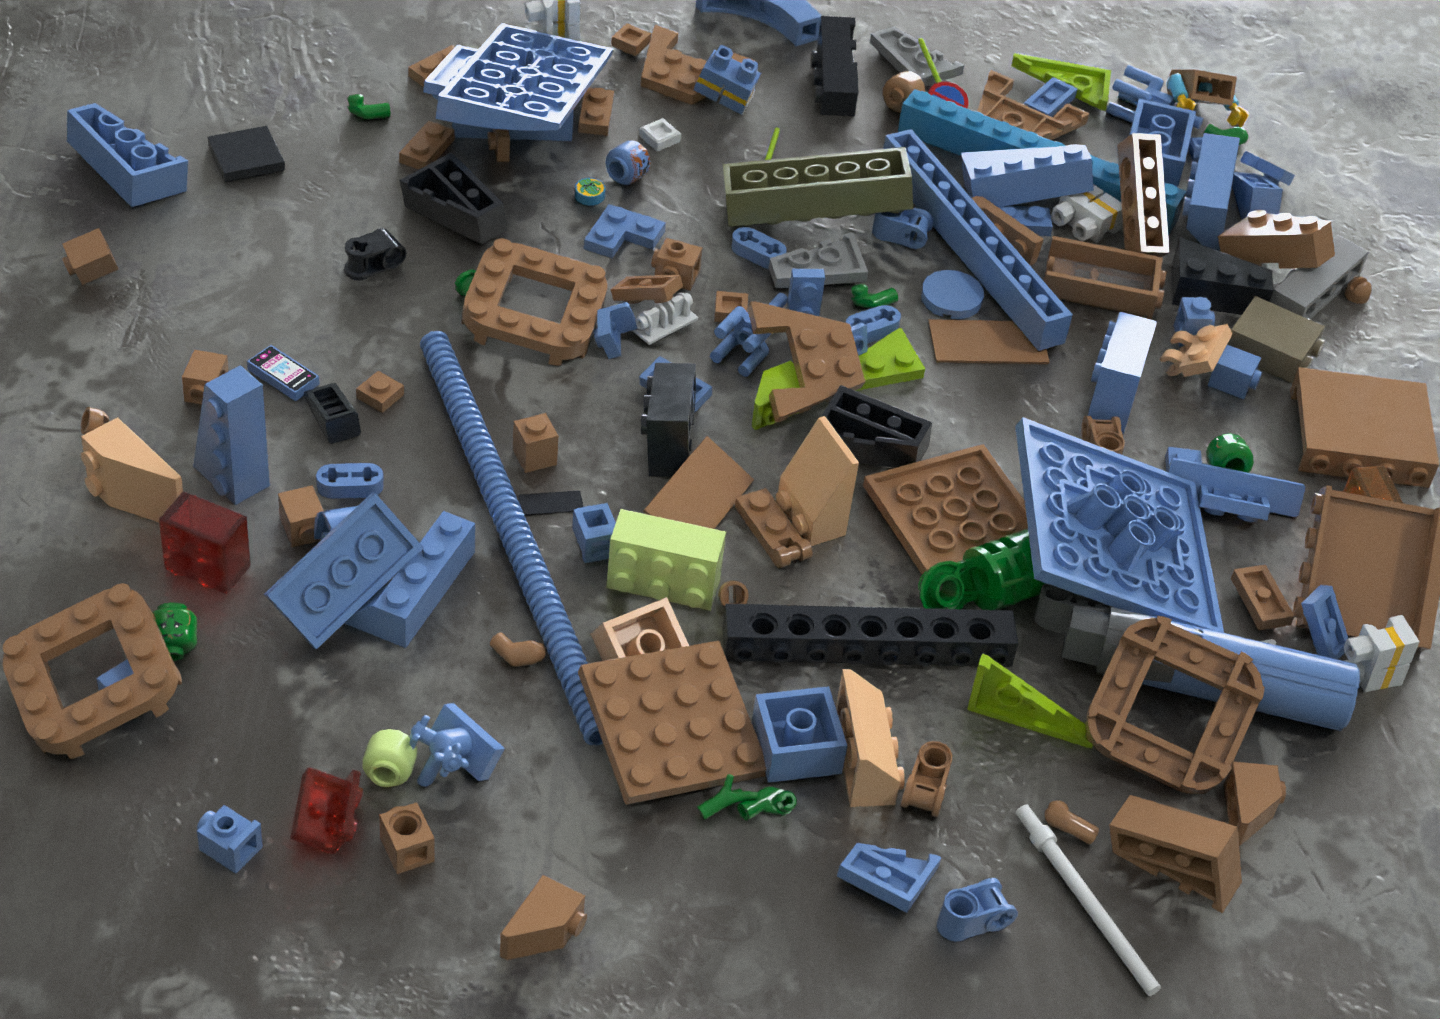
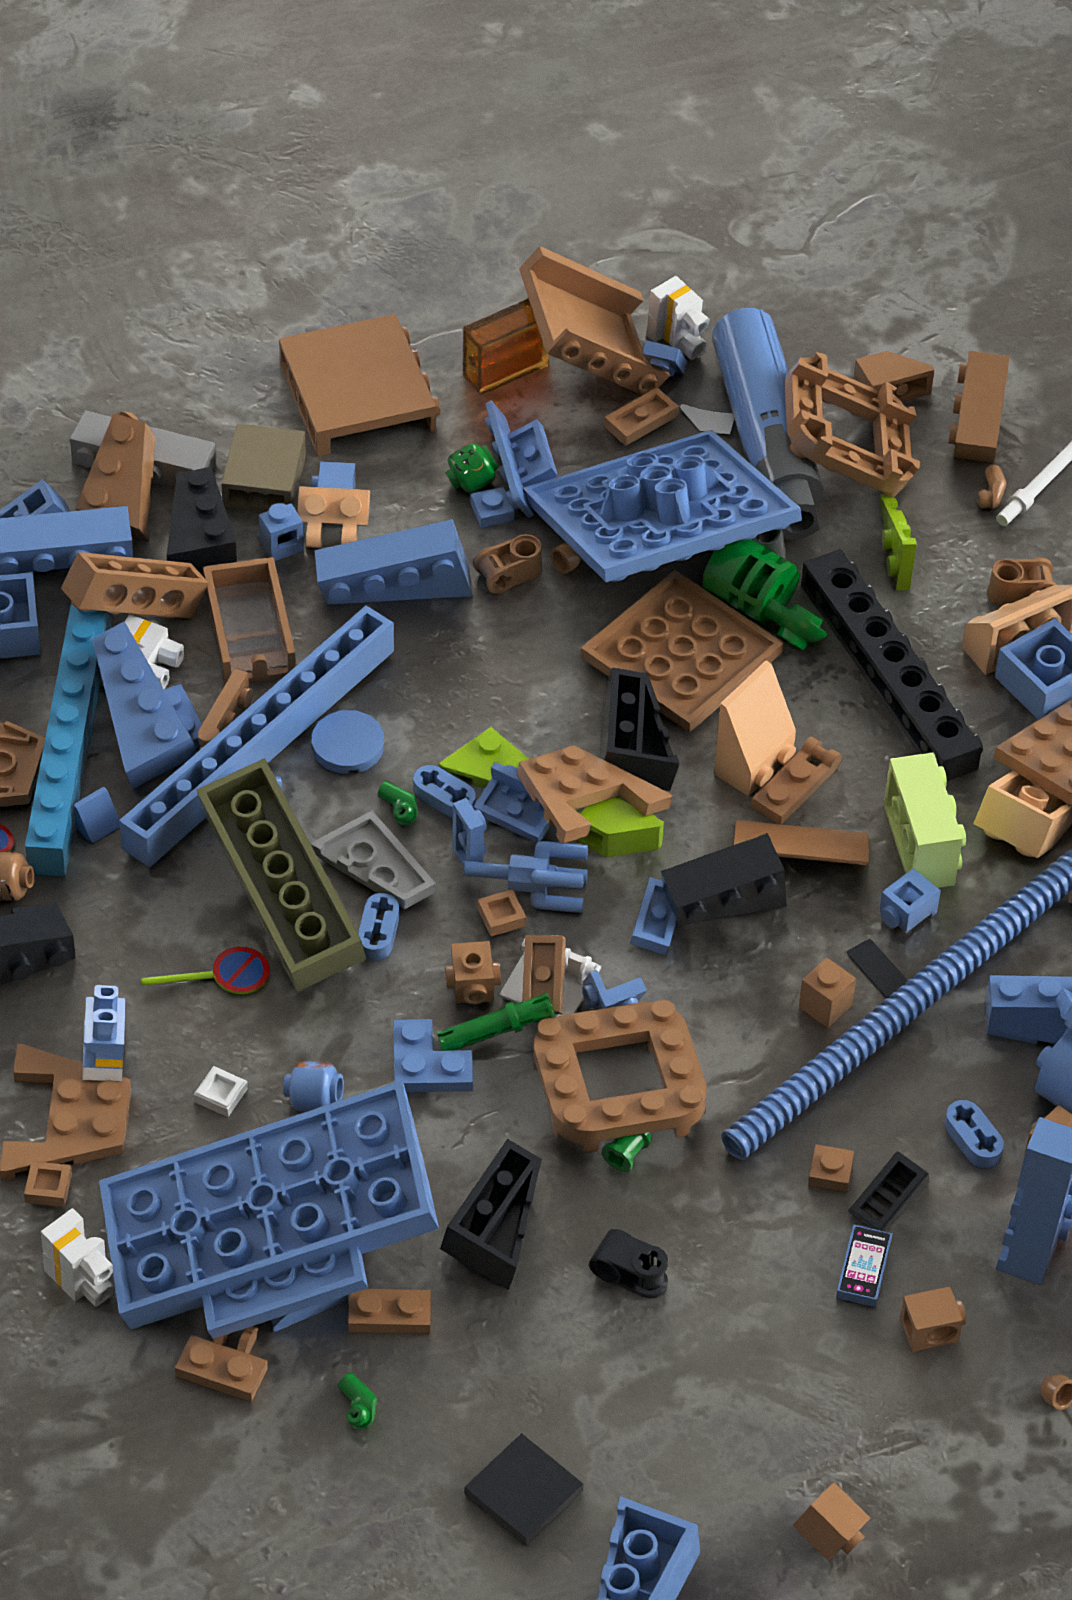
camera: 110 degrees left, 5 degrees up
medium nougat window [928,319,1050,364] -> none
none -> medium blue slope [73,787,120,844]
none -> green pin [437,992,555,1051]

